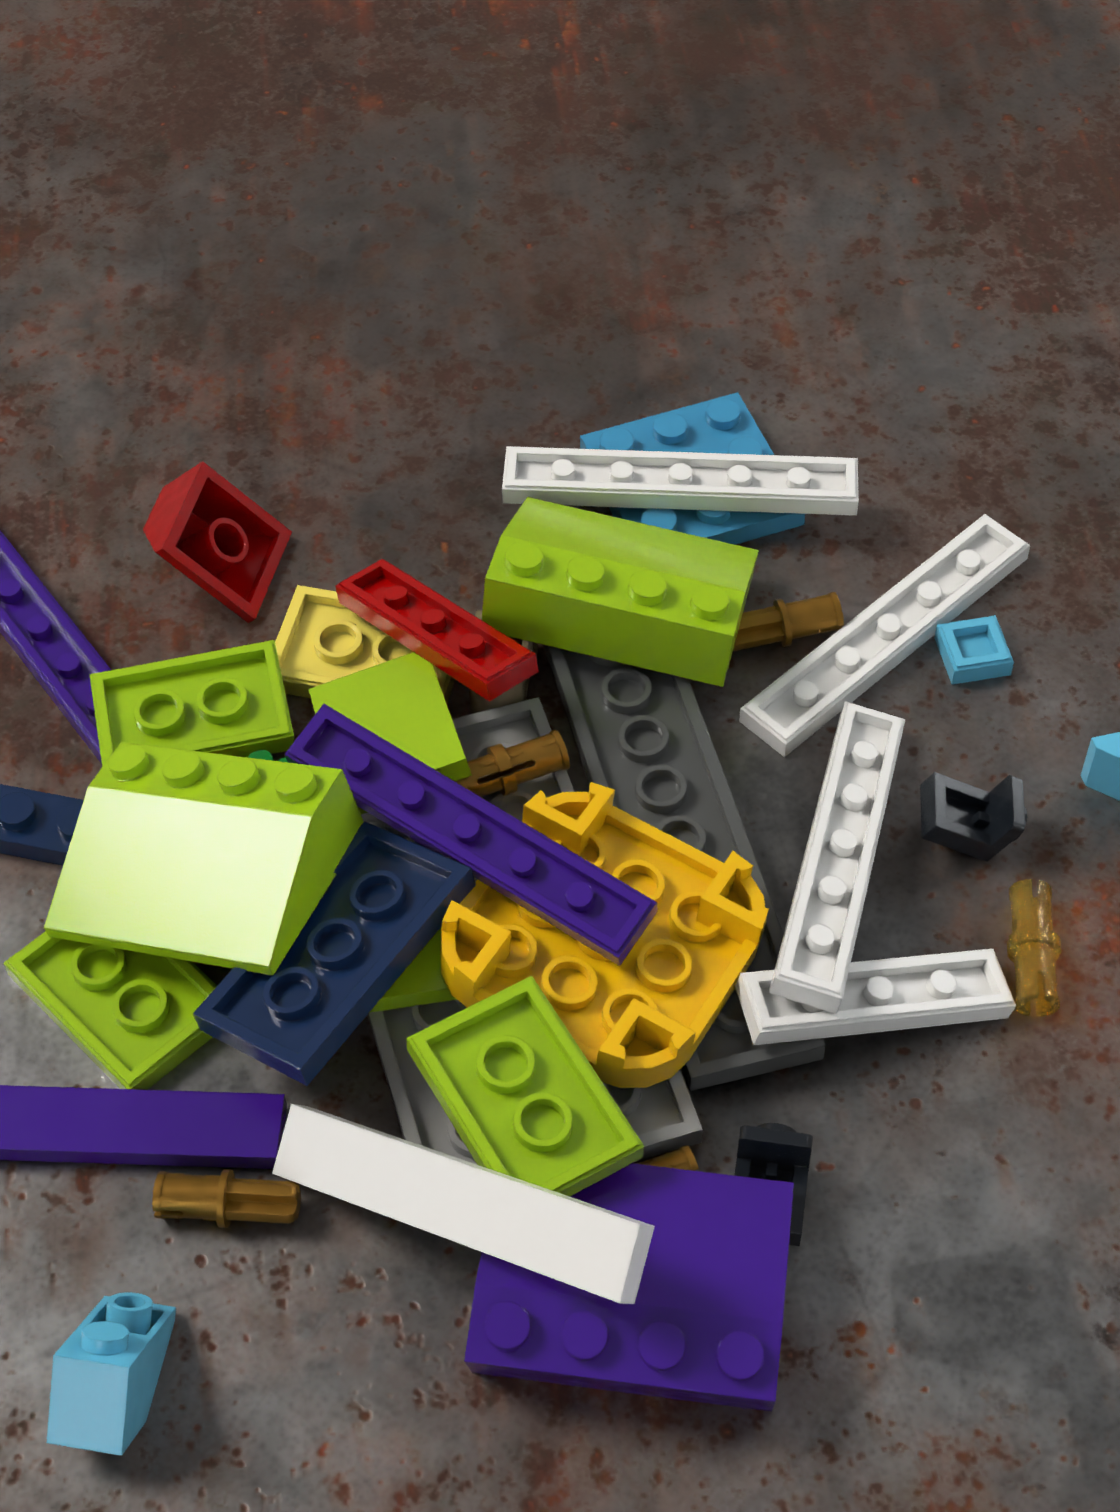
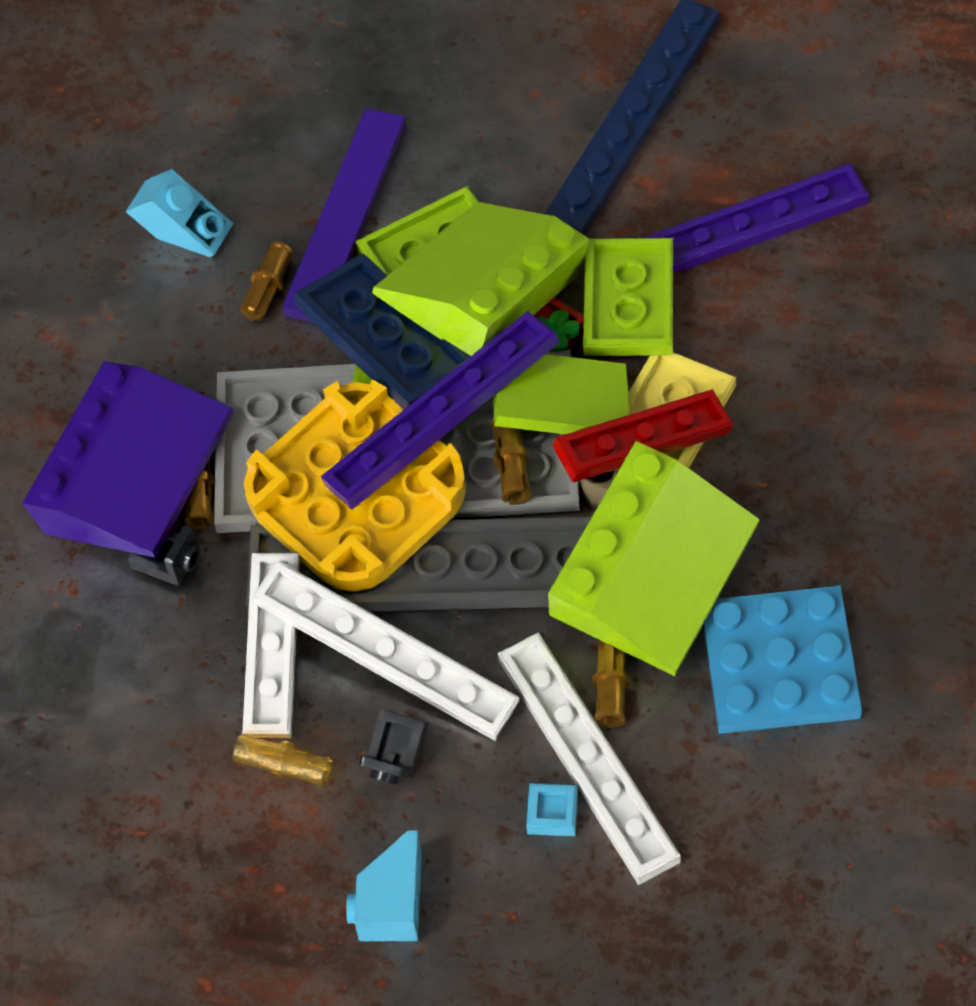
camera: 110 degrees right, 5 degrees up
red slope [143,461,292,623] -> none
white tile [272,1104,655,1304] -> none
lime tile [406,976,645,1197] -> none
white tile [502,446,859,516] -> none

